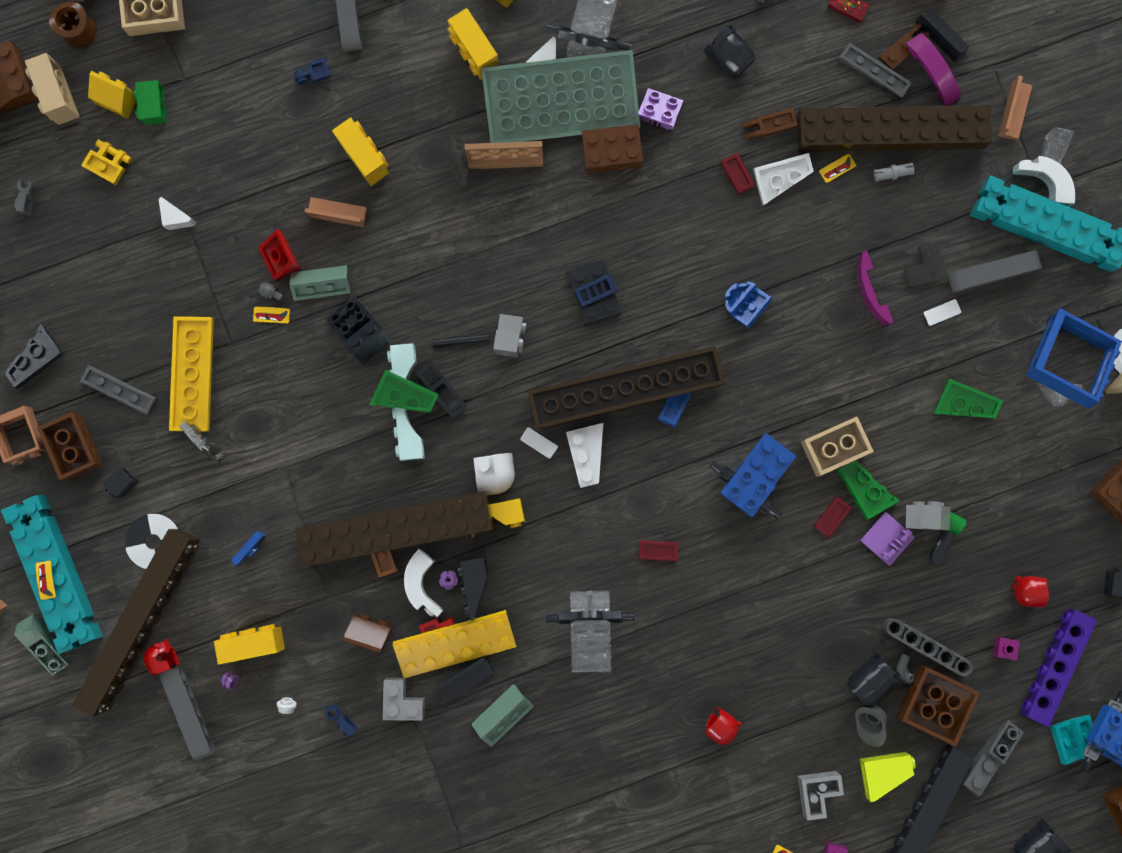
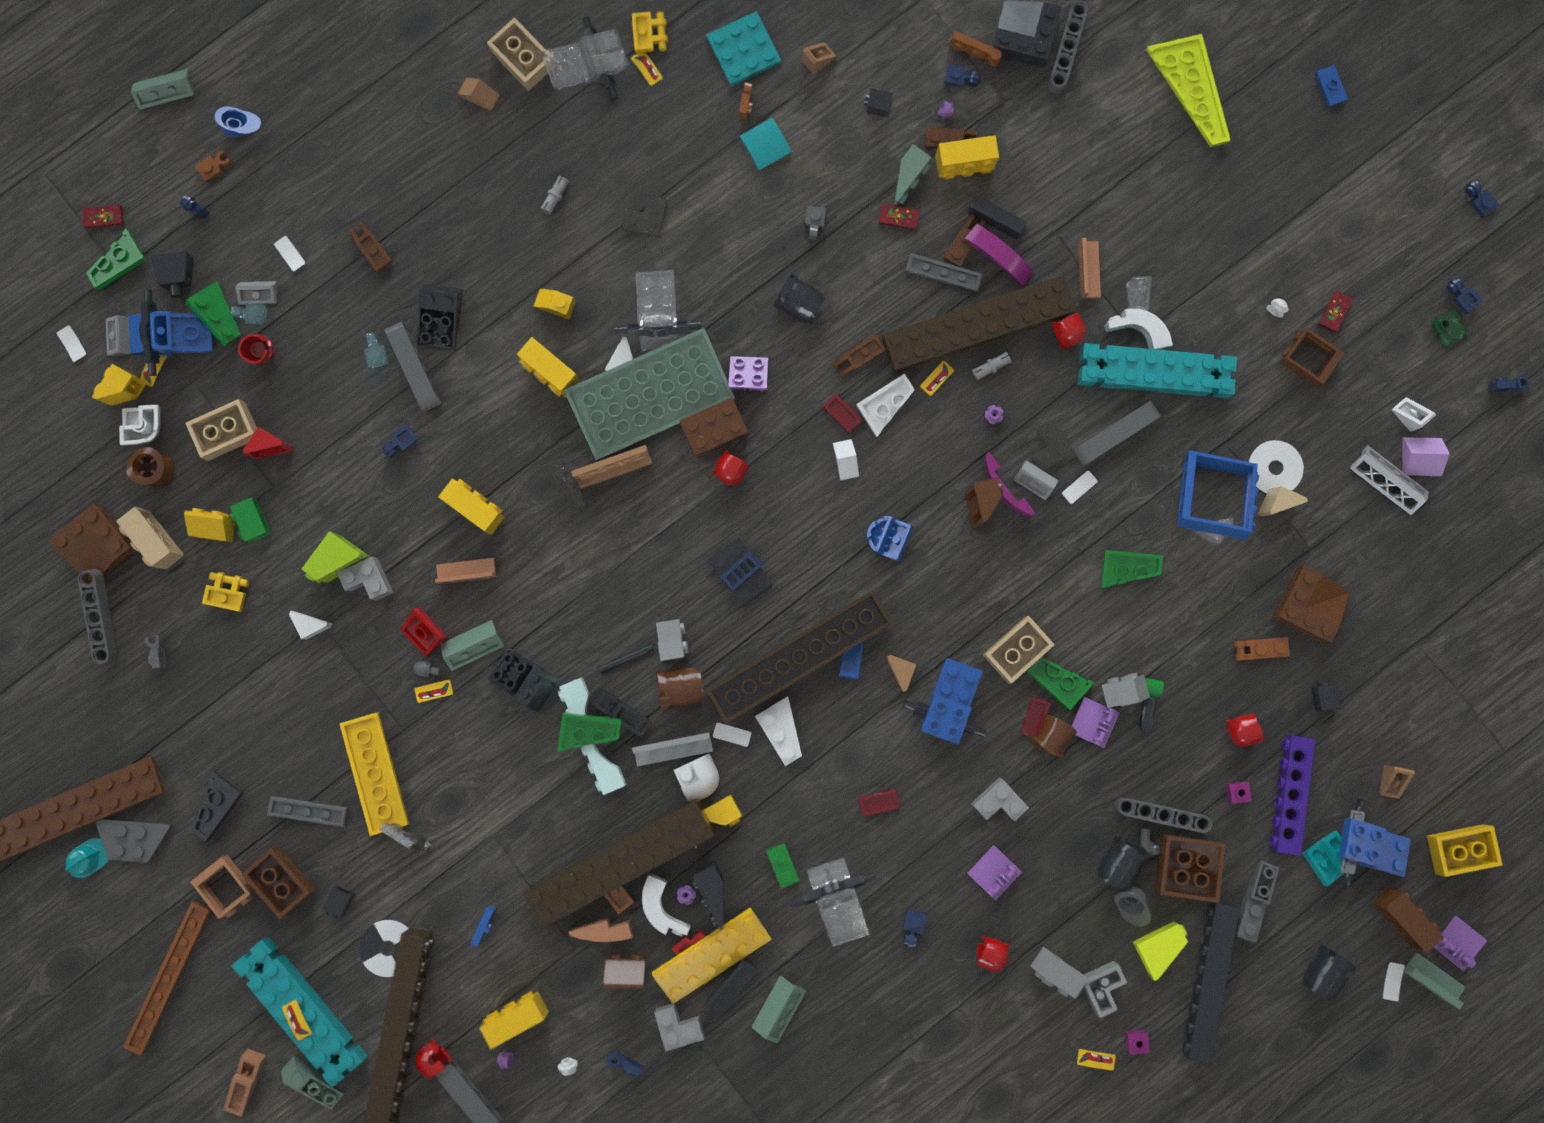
camera: 20 degrees left, 0 degrees up
none -> red slope [243,427,293,459]
none -> lime slope [302,531,370,583]
none -> light grey brick [337,556,393,601]
none -> nougat slope [569,918,633,942]
none -> light grey fence [632,732,713,766]
none -> reddish brown piece [656,667,704,709]
none -> red helmet [711,450,749,485]
none -> green brick [766,842,799,888]
none -> white slope [833,440,859,481]
none -> medium nougat slope [886,655,916,692]
none -> dark blue plate [903,909,927,949]
none -> reddish brown slope [964,478,1004,530]
none -> medium lavender hinge [967,845,1022,900]
none -> light grey brick [971,778,1029,821]
none -> medium lavender plate [985,405,1003,424]
none -> light grey slope [1013,461,1058,500]
none -> reddish brown hat [1031,714,1077,757]
none -> light grey brick [1031,947,1088,998]
none -> red helmet [1051,313,1086,349]
none -> dark orange plate [1234,637,1290,661]

